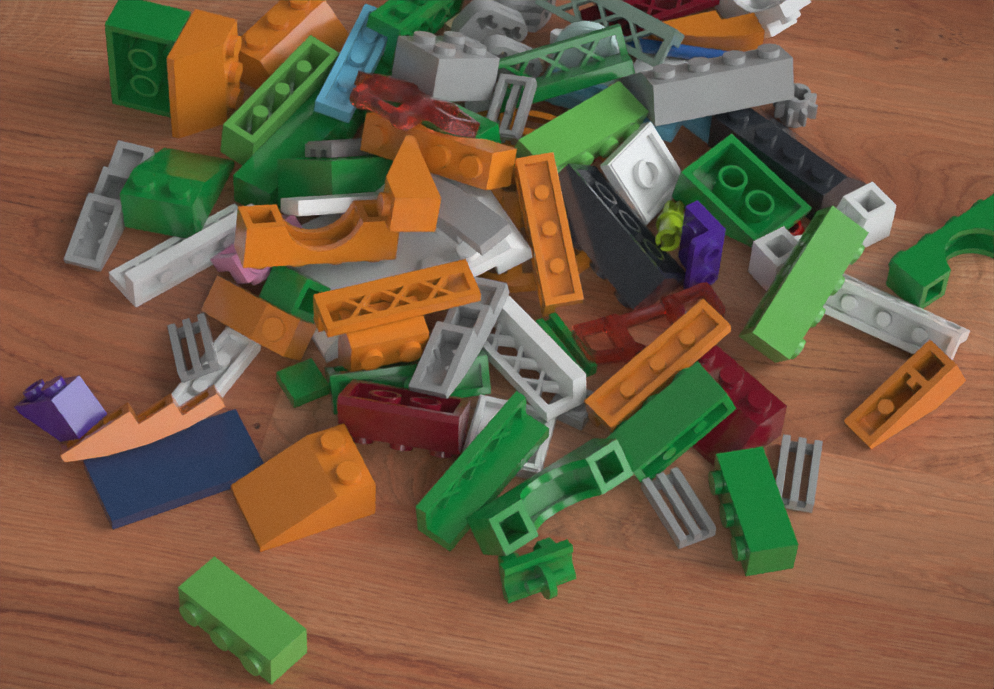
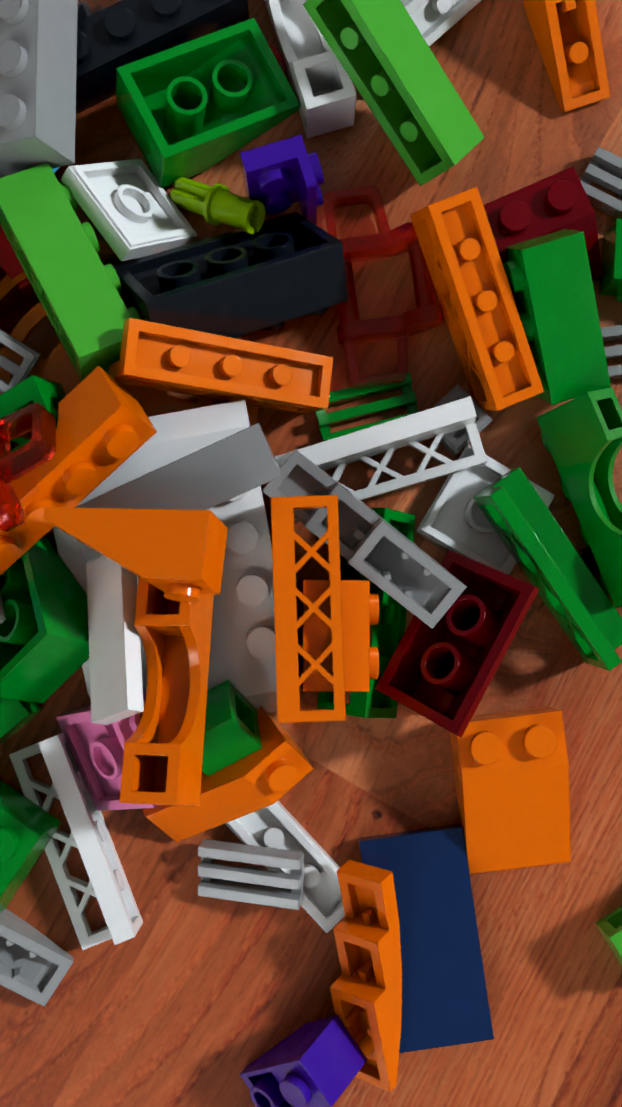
camera: 70 degrees left, 35 degrees up
green tile [276,358,330,408] -> none

